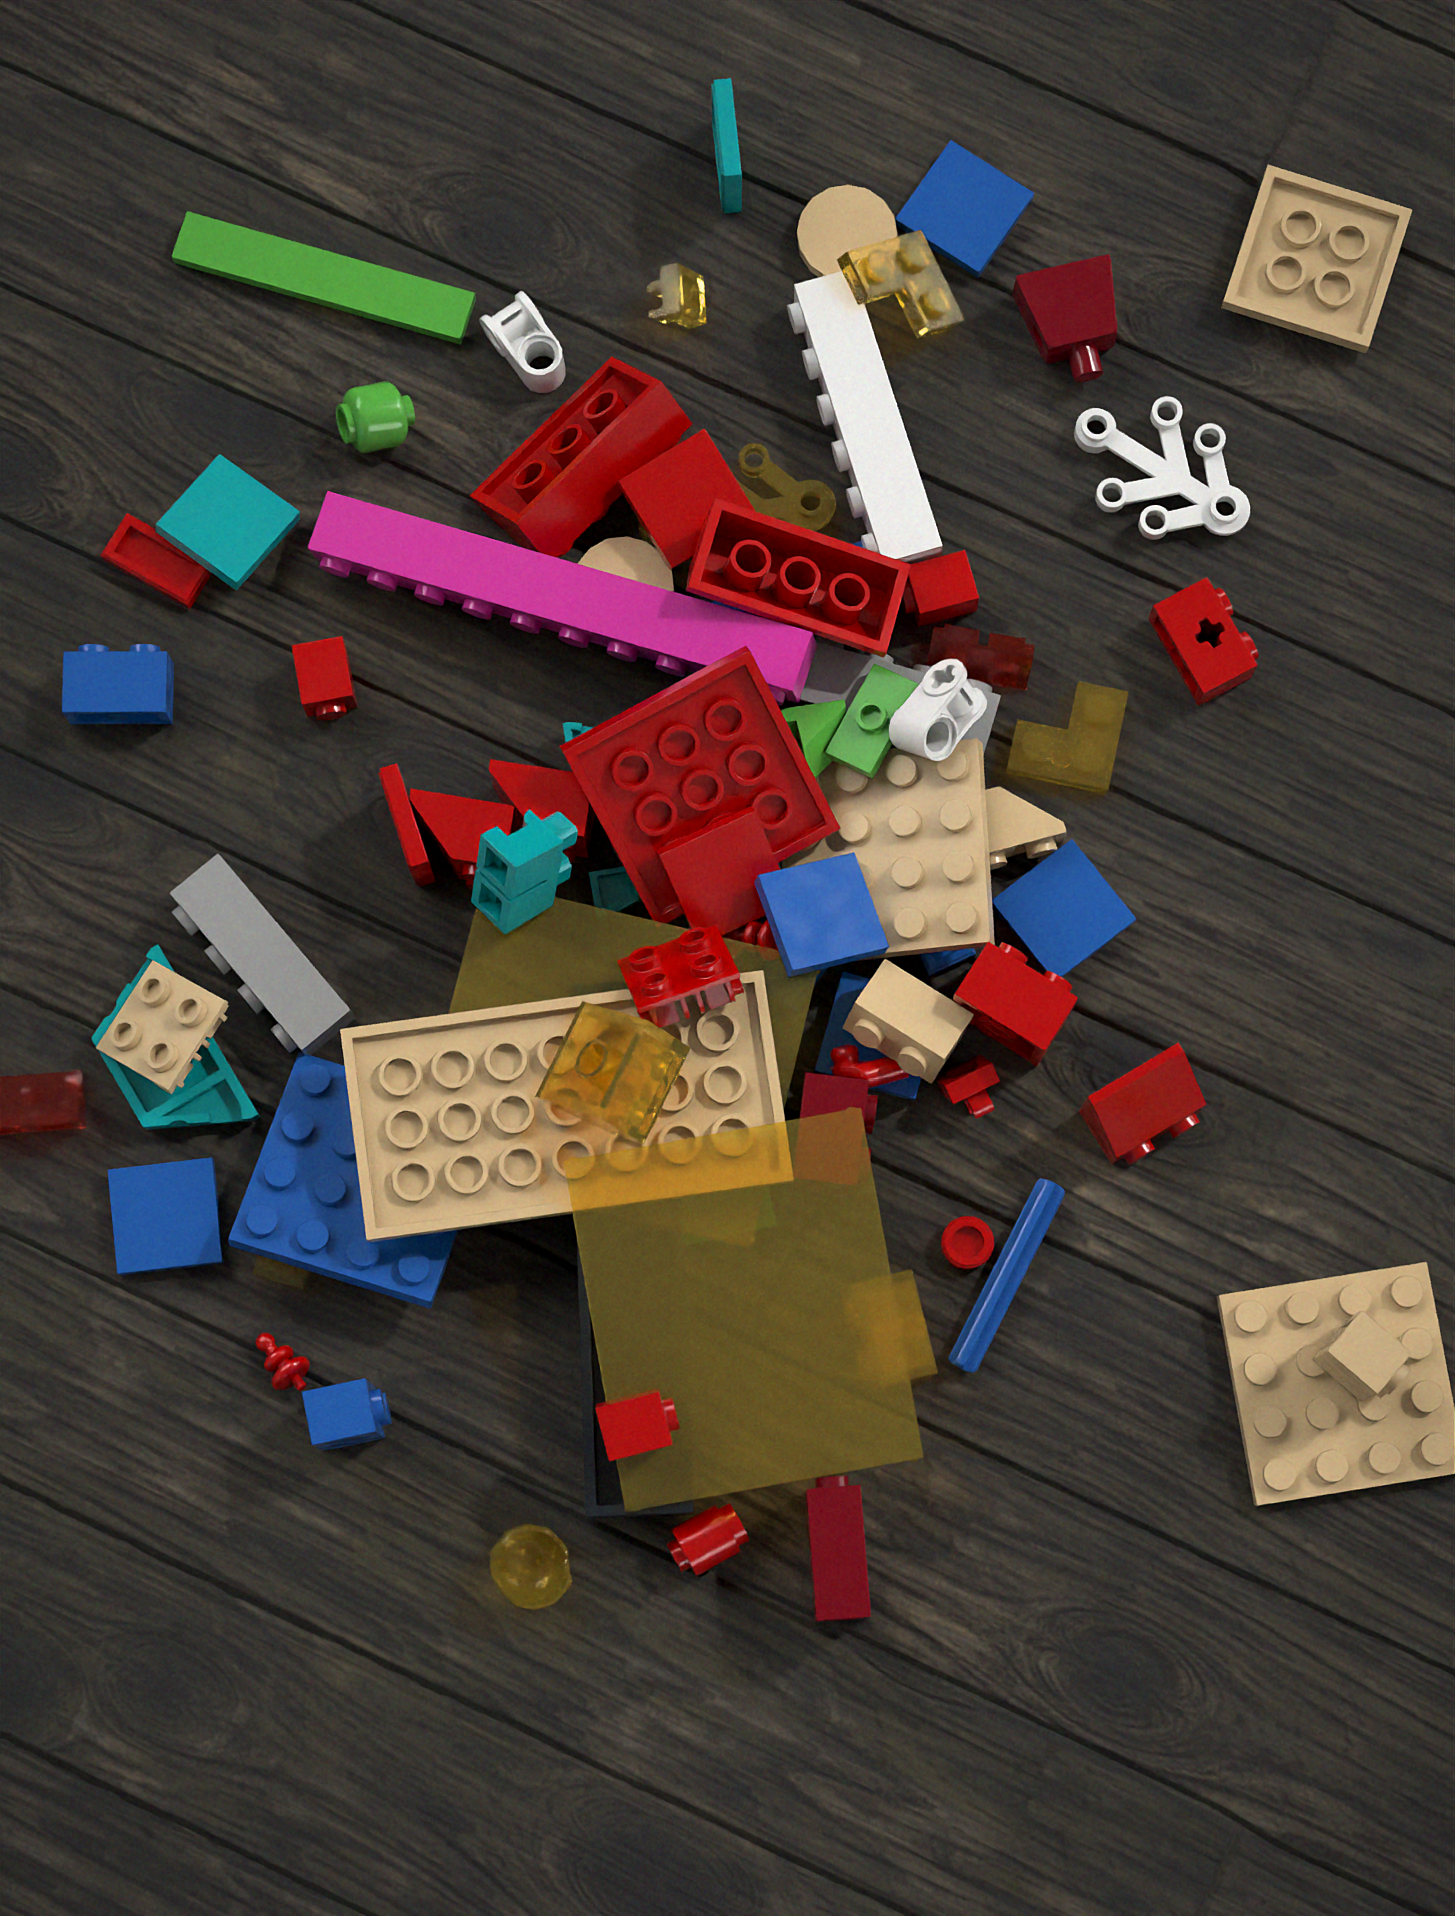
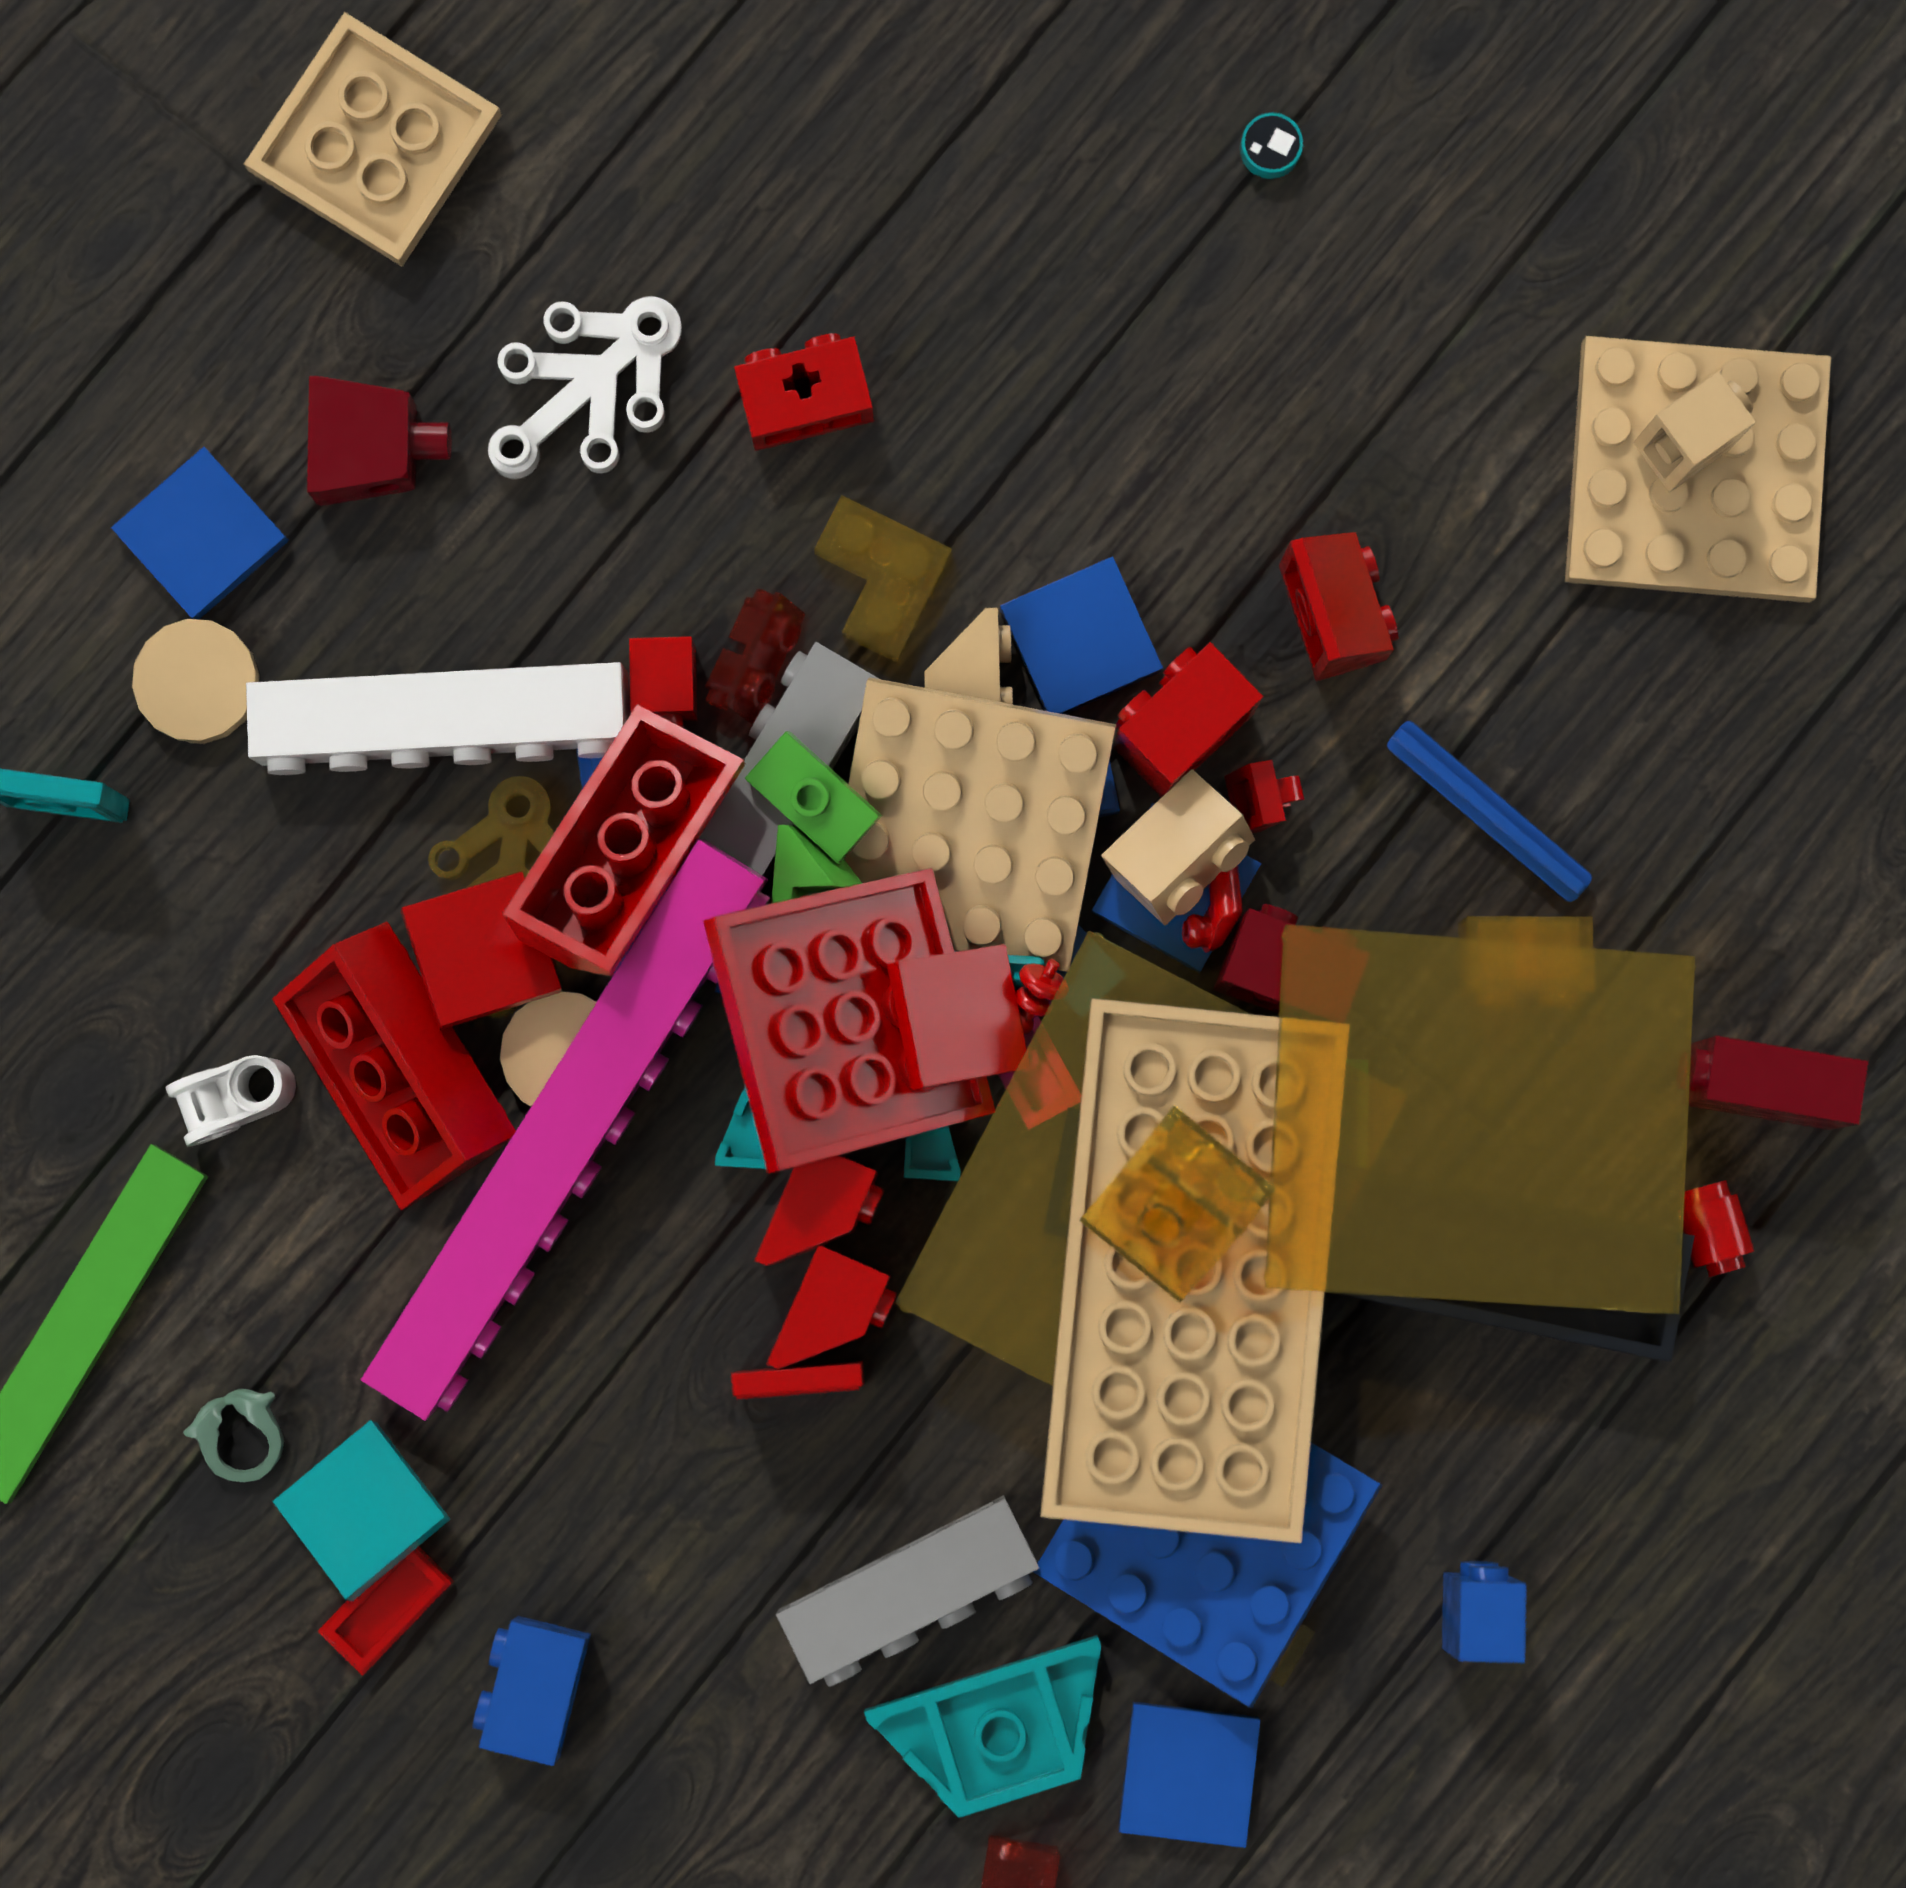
camera: 80 degrees left, 5 degrees up
tan hinge [96,960,229,1095] -> none
red hair [256,1332,310,1392] -> none
red brick [291,636,358,721] -> none
bright green head [336,381,415,453] -> none
teal hips [471,809,578,934] -> none
clear yellow hair [489,1523,572,1610] -> none
red brick [595,1388,680,1461] -> none
red hinge [617,925,744,1030] -> none
clear yellow tile [647,263,707,329] -> none
blue tile [754,852,889,977] -> none
clear yellow plate [837,230,965,339] -> none
white piece [889,659,987,761] -> none
red tile [941,1216,994,1270] -> none
none -> sand green piece [183,1389,284,1482]

